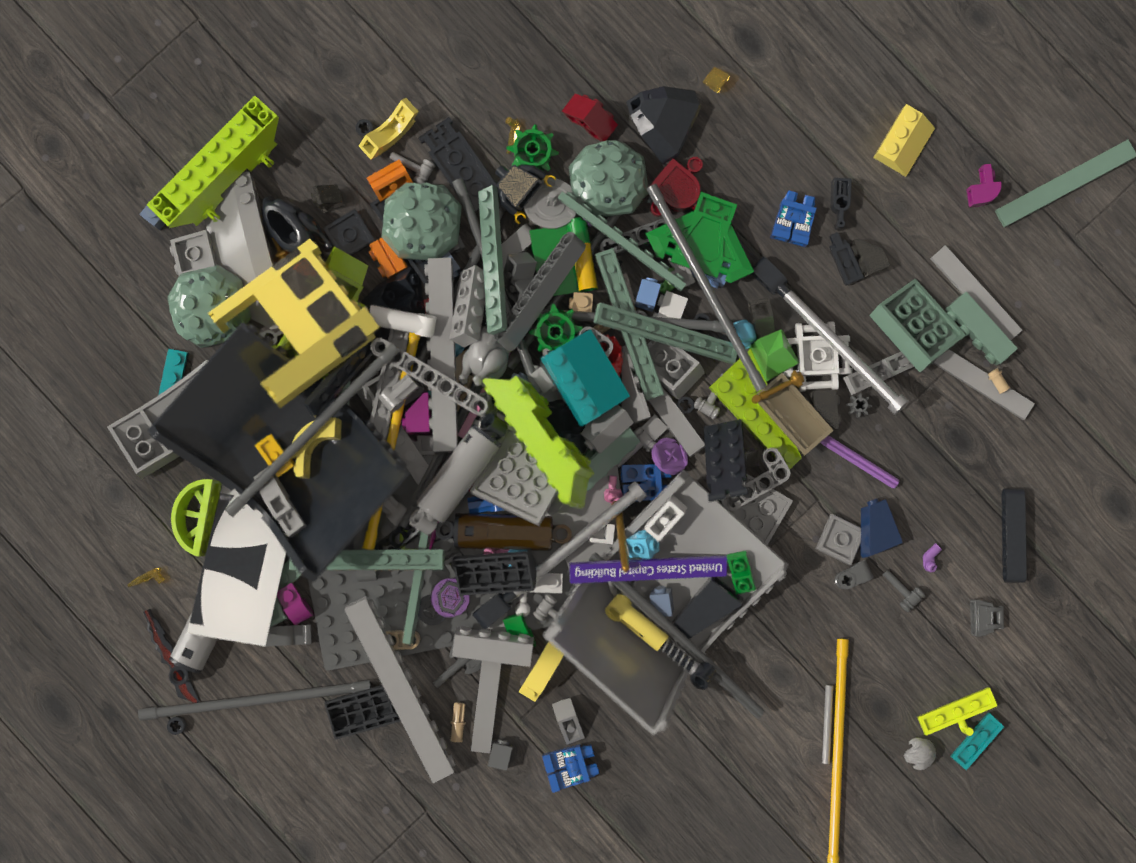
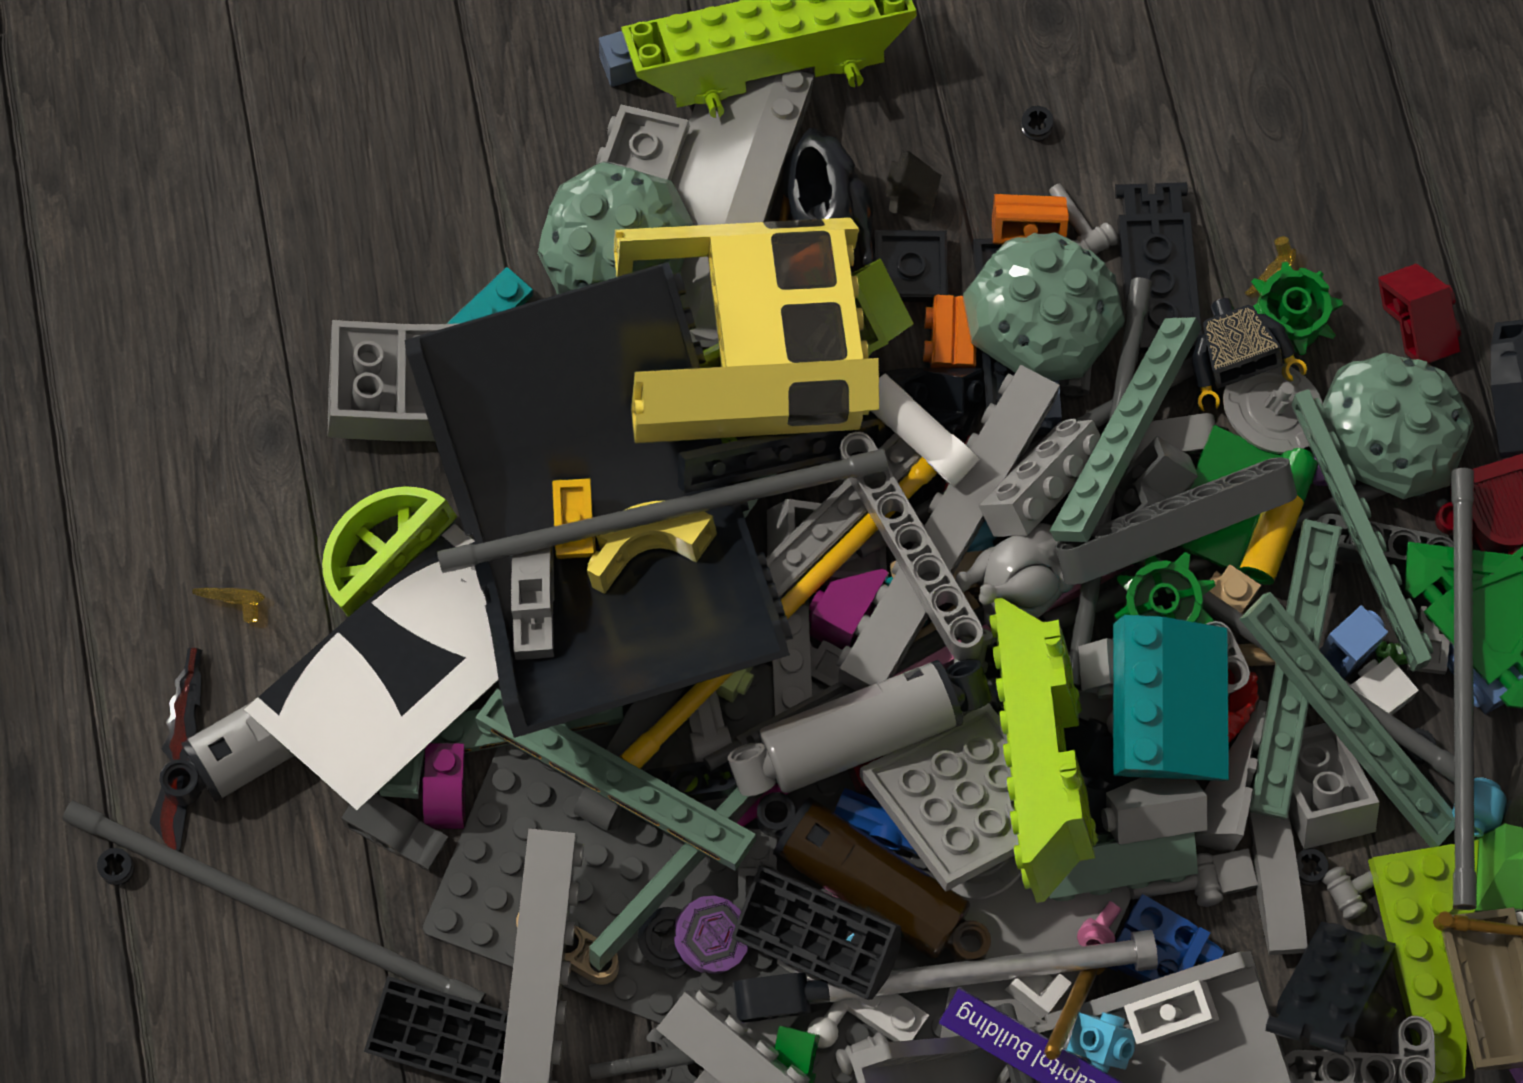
camera: 30 degrees right, 15 degrees down
light yellow arch [359,98,419,160] -> none
light grey piece [378,374,419,413] -> none
medium lavender tile [651,438,688,475] -> none

